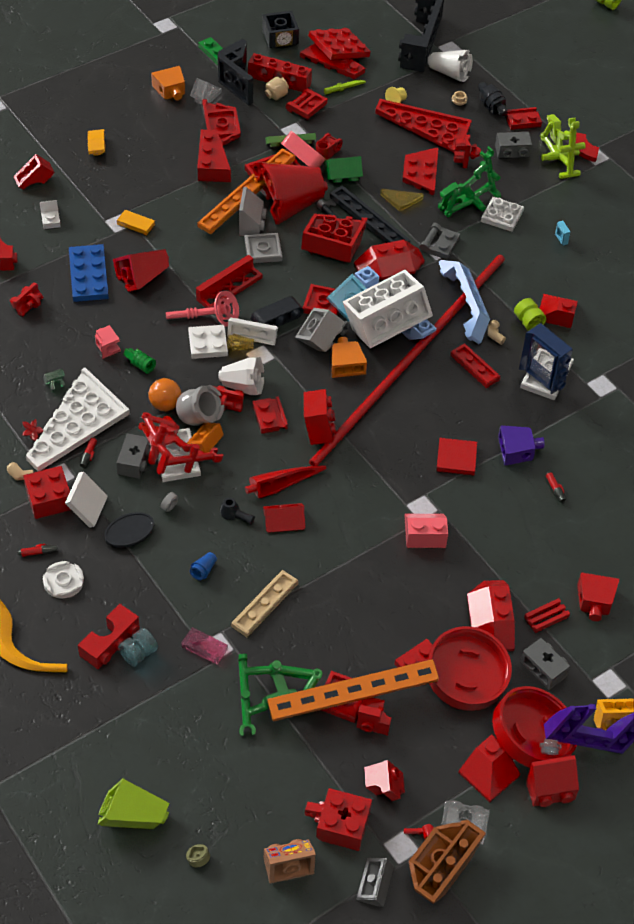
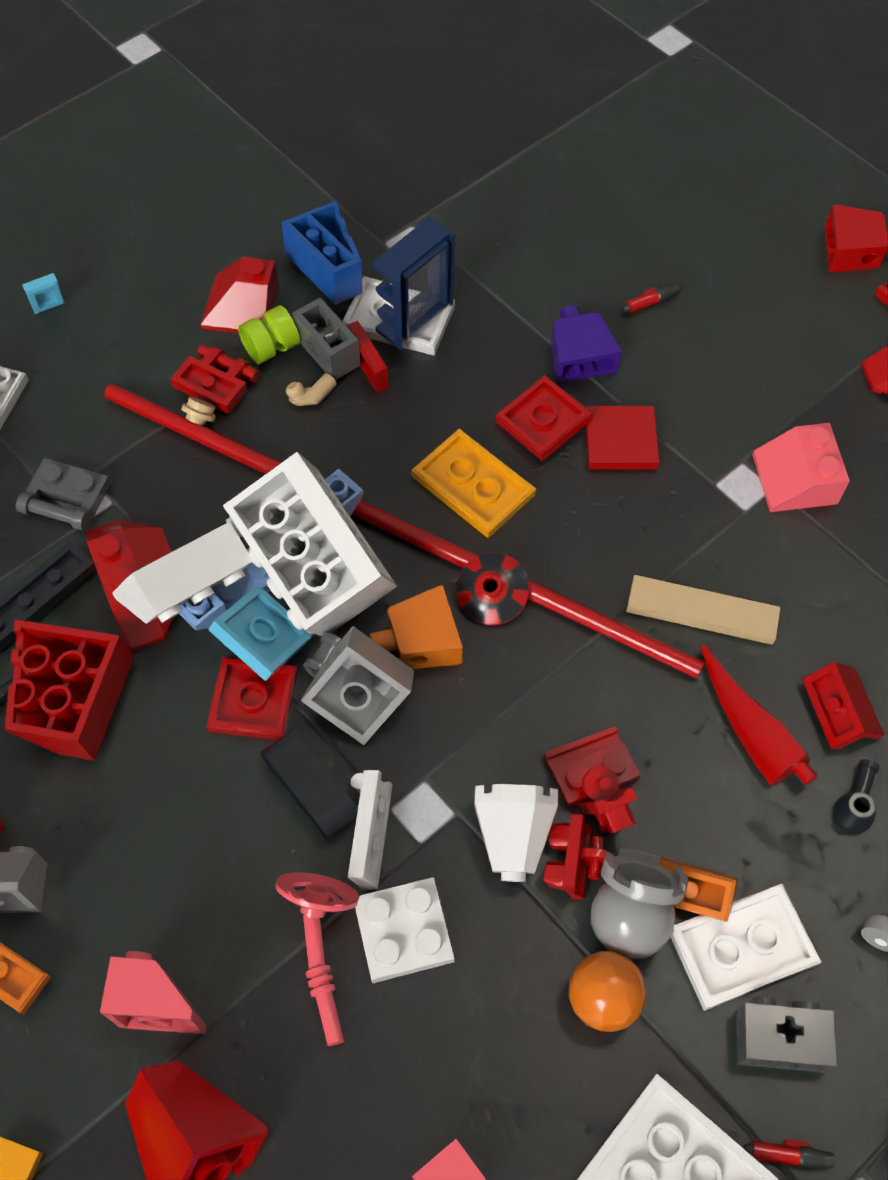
camera: 95 degrees left, 10 degrees up
green hinge [123,348,156,374] -> none
red piece [138,412,224,474] -> none
red fence [196,255,263,308] -> none
clear yellow cone [227,333,254,351] -> none
light grey tile [244,233,282,263] -> none
red brick [304,389,336,445] -> none
light blue slope [439,260,490,344] -> none
red tile [450,343,500,388] -> none
none -> coral slope [100,951,206,1035]
none -> white slope [112,522,252,624]
none -> red plate [170,344,260,414]
none -> tan plate [181,397,216,425]
none -> blue wedge [282,201,363,305]
none -> dark grey brick [292,297,361,380]
none -> red tile [347,321,389,393]
none -> light orange tile [411,429,536,539]
none -> dish [456,552,530,626]
none -> red tile [495,375,593,462]
none -> red hips [579,766,637,833]
none -> tan tile [626,575,780,645]

